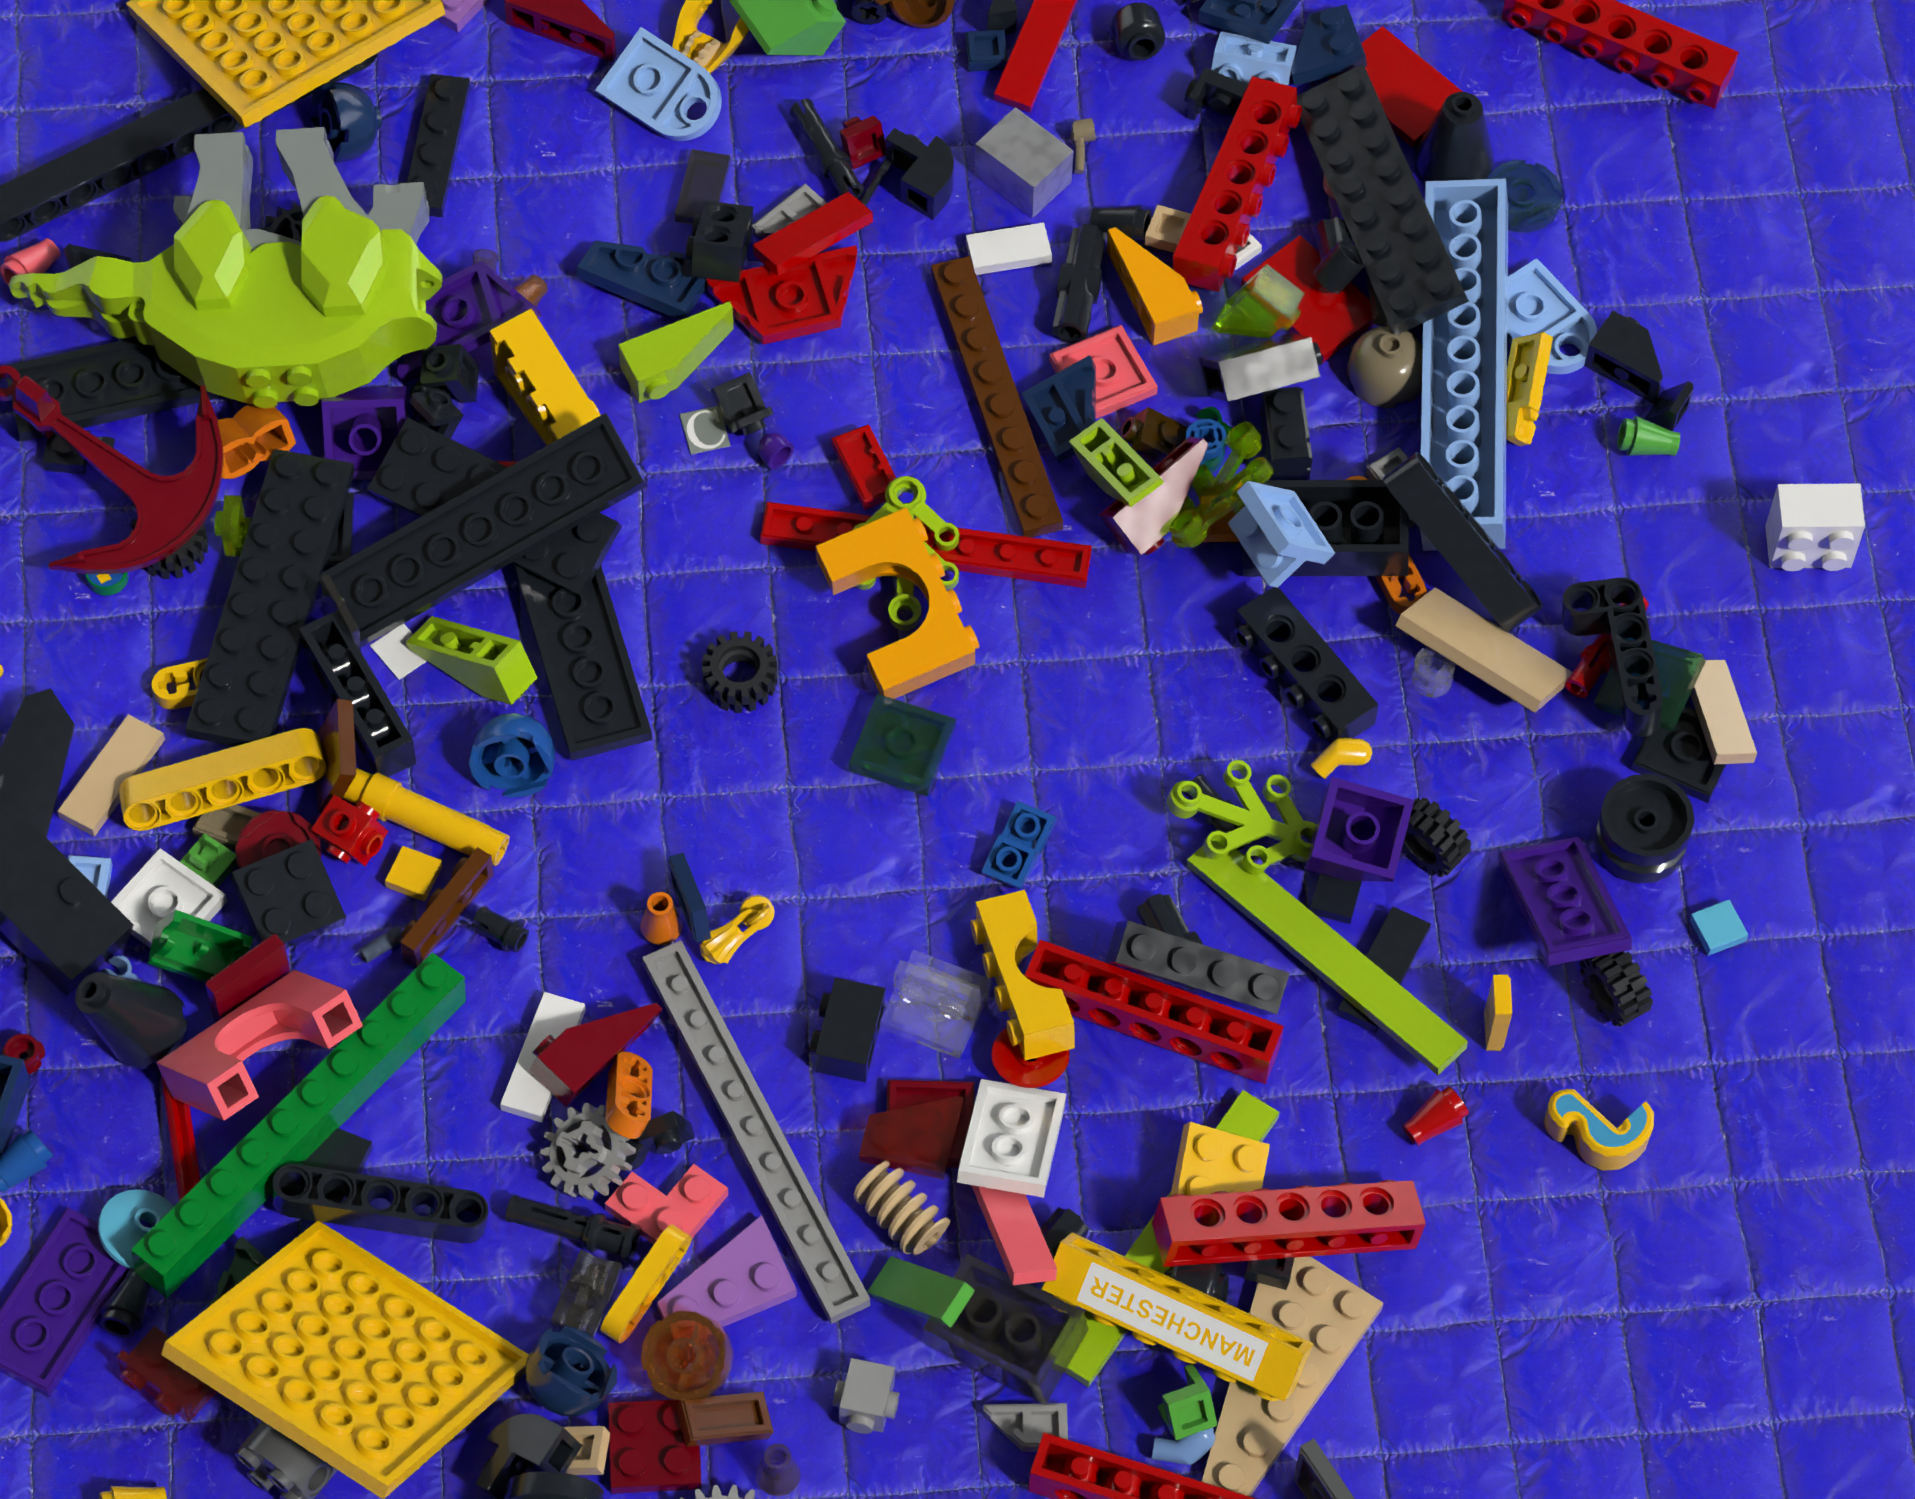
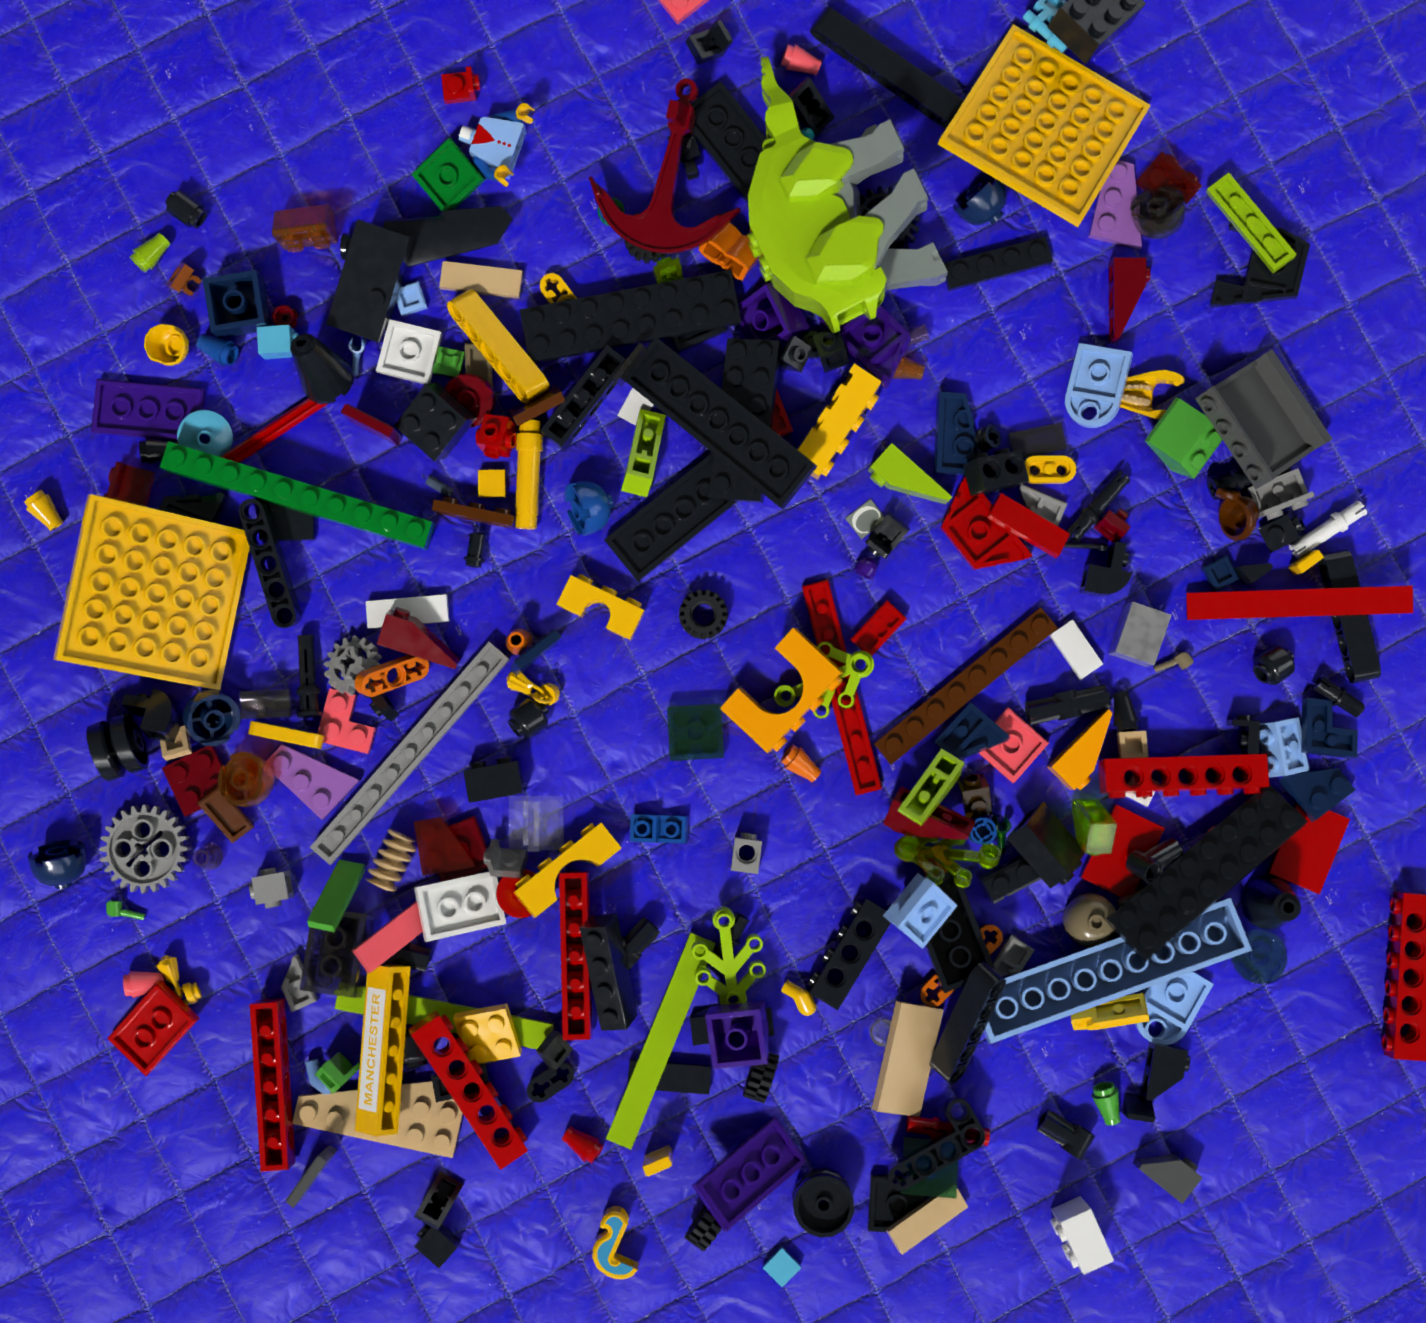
camera: 70 degrees right, 25 degrees up
green hinge [148,910,253,983] -> none
coral arch [156,970,363,1121] -> none
none -> medium azure brick [257,325,299,359]
none -> black slope [414,1171,464,1230]
none -> black brick [414,1224,461,1268]
none -> flat silver bracket [483,839,528,878]
none -> black head [507,698,549,738]
none -> black beam [527,1061,575,1102]
none -> pearl dark grey plate [536,1030,573,1070]
none -> yellow arch [557,574,645,641]
none -> light grey brick [731,832,762,874]
none -> orange cone [780,745,821,783]
none -> black bush [975,425,1001,451]
none -> yellow plate [1024,456,1076,484]
none -> black piece [1036,1109,1096,1160]
none -> dark grey slope [1133,1155,1202,1204]

